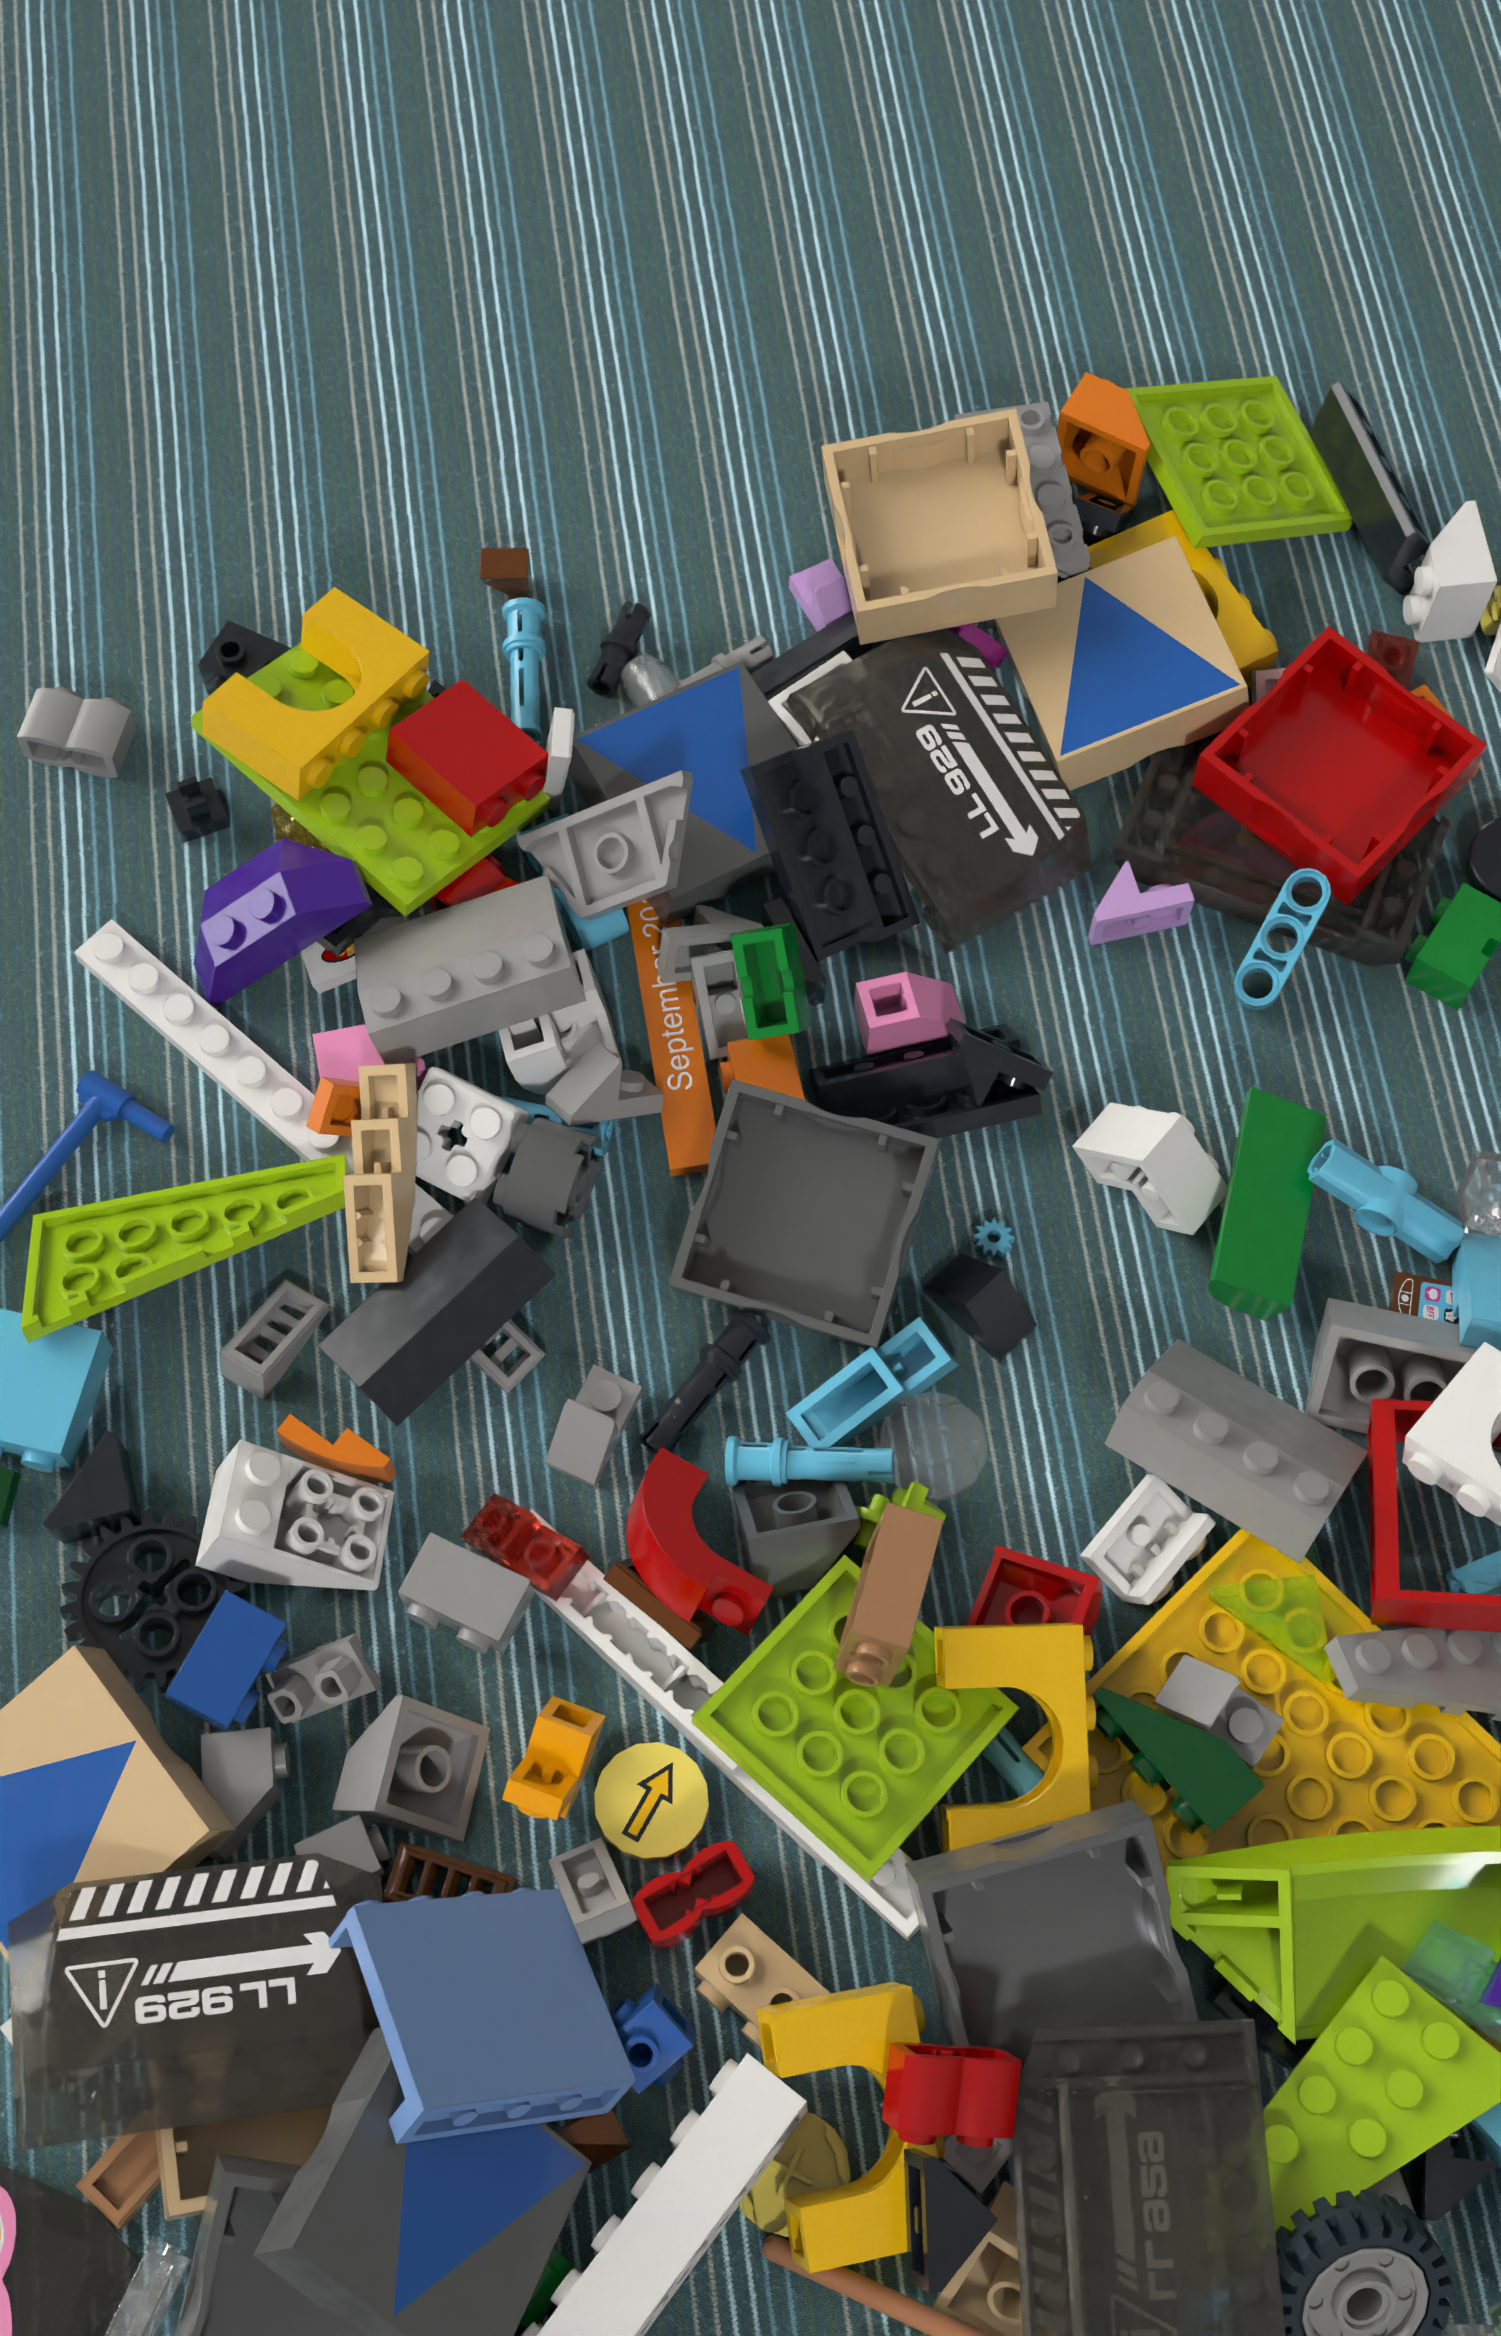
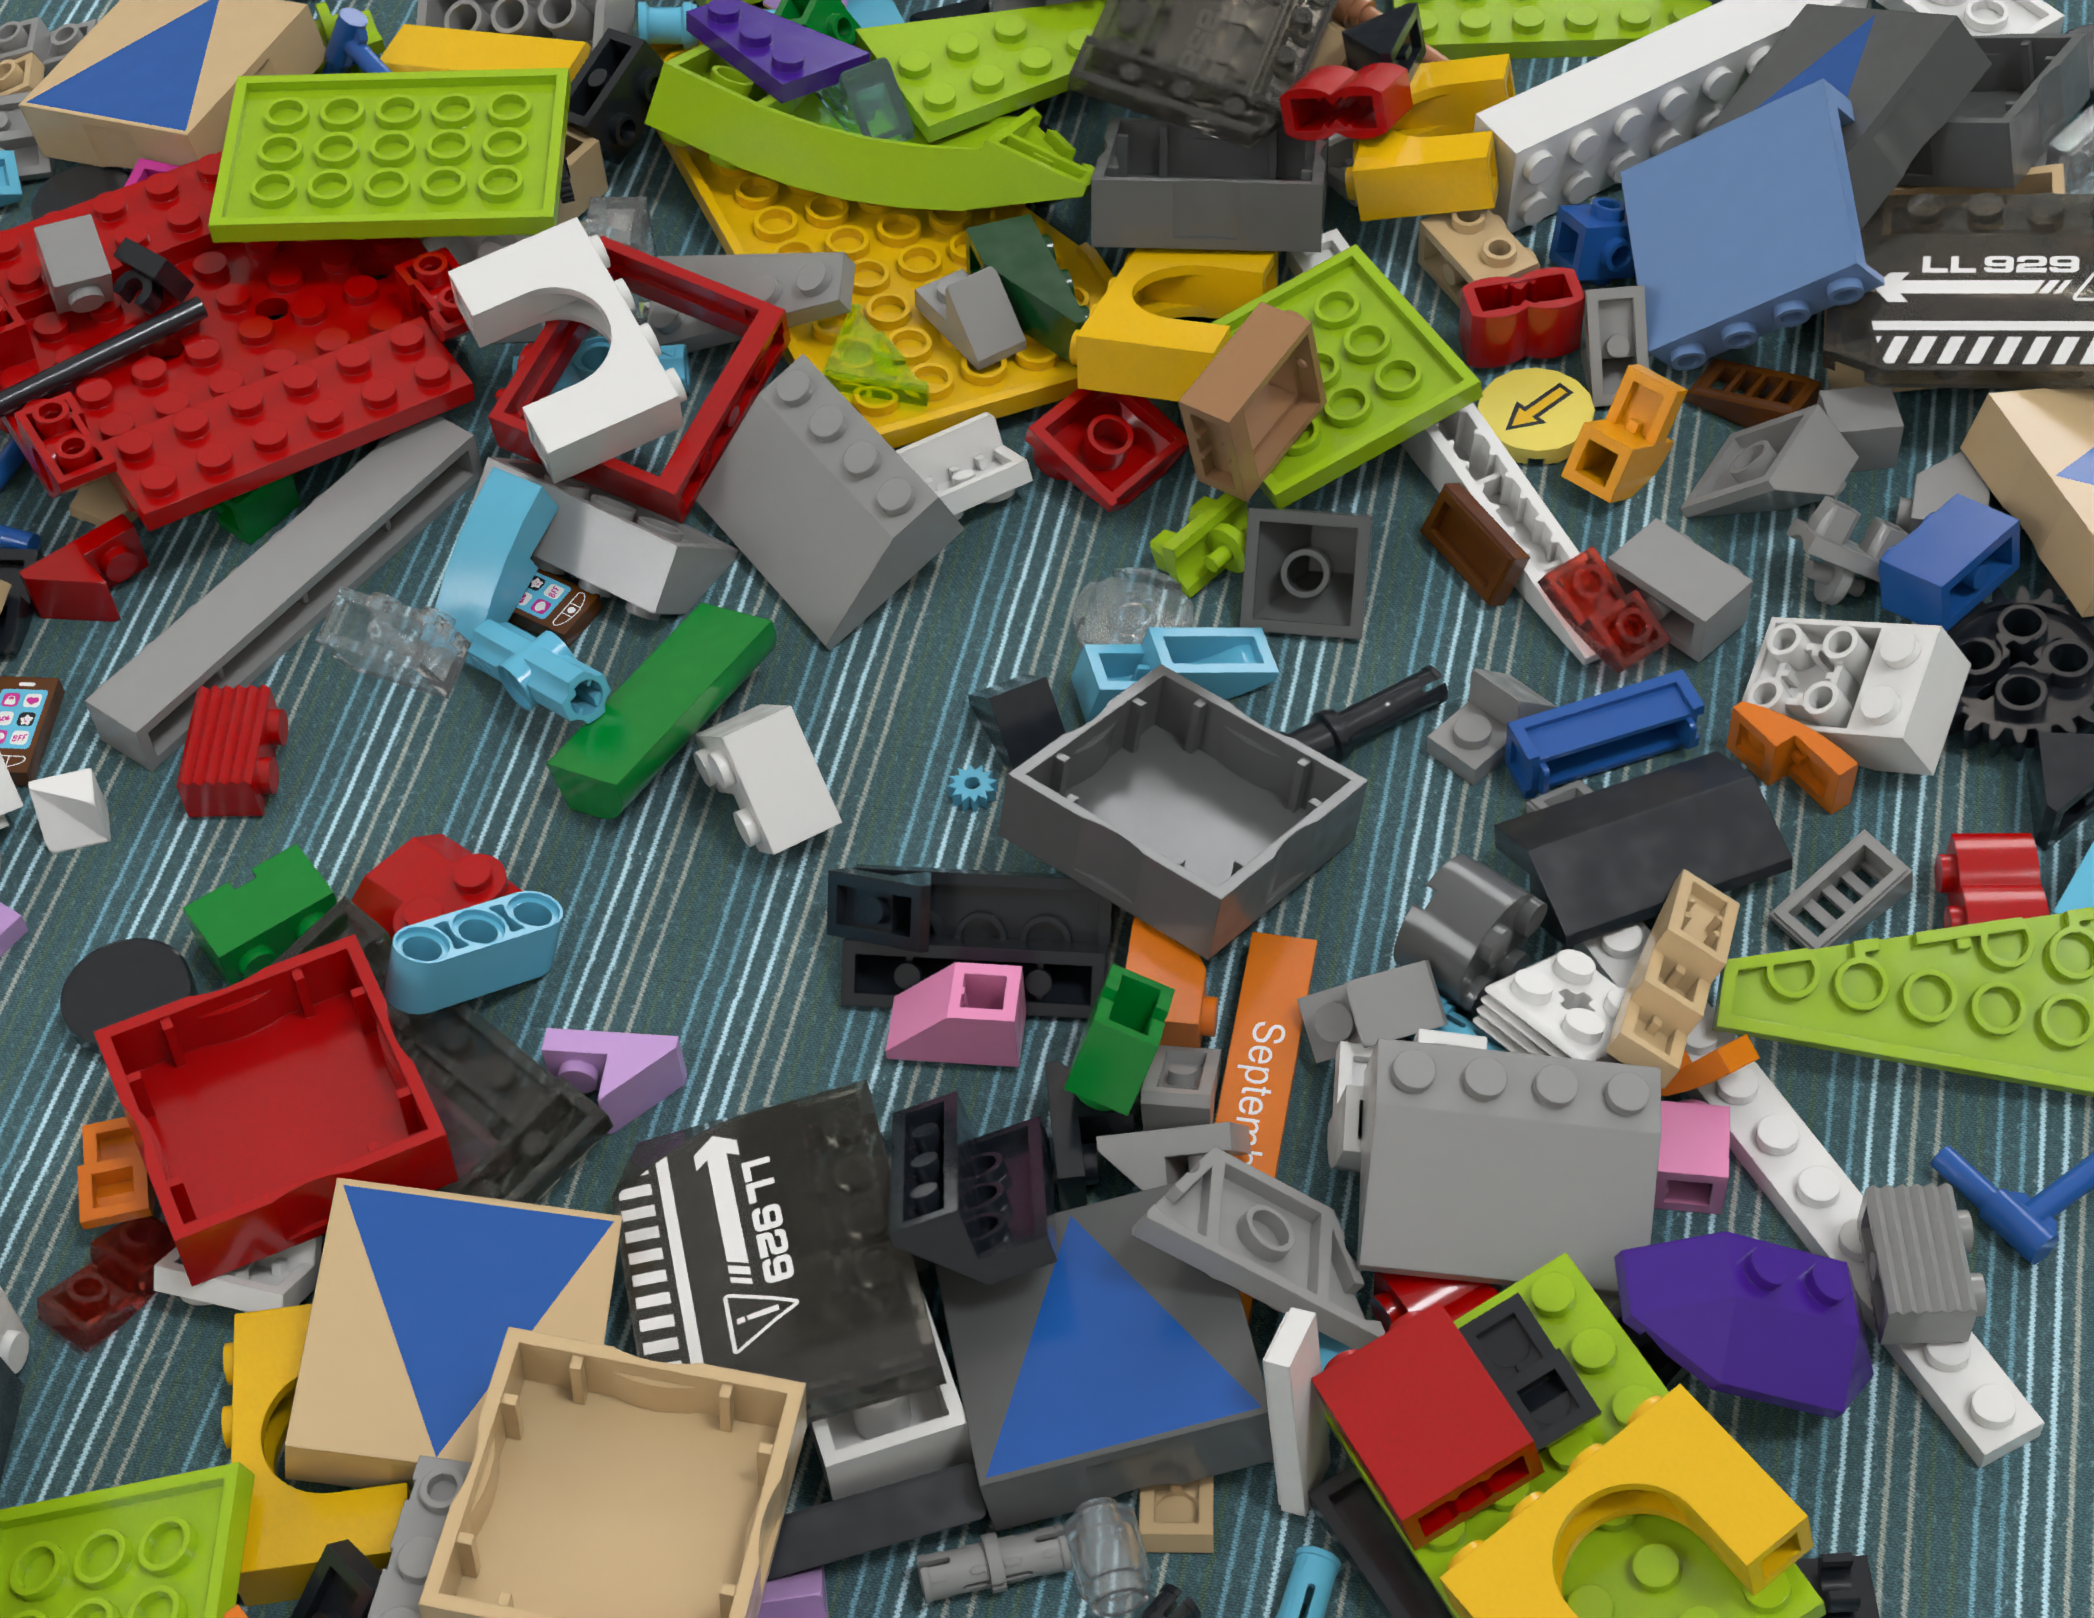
camera: 155 degrees left, 15 degrees down
red arch [626,1447,774,1636] -> none
medium azure pin [725,1436,895,1487] -> none
none -> red slope [346,833,522,952]
none -> black slope [1459,1293,1601,1453]
none -> blue container [1504,669,1705,799]
none -> light grey brick [1857,1183,1987,1345]
none -> red brick [1934,833,2049,928]

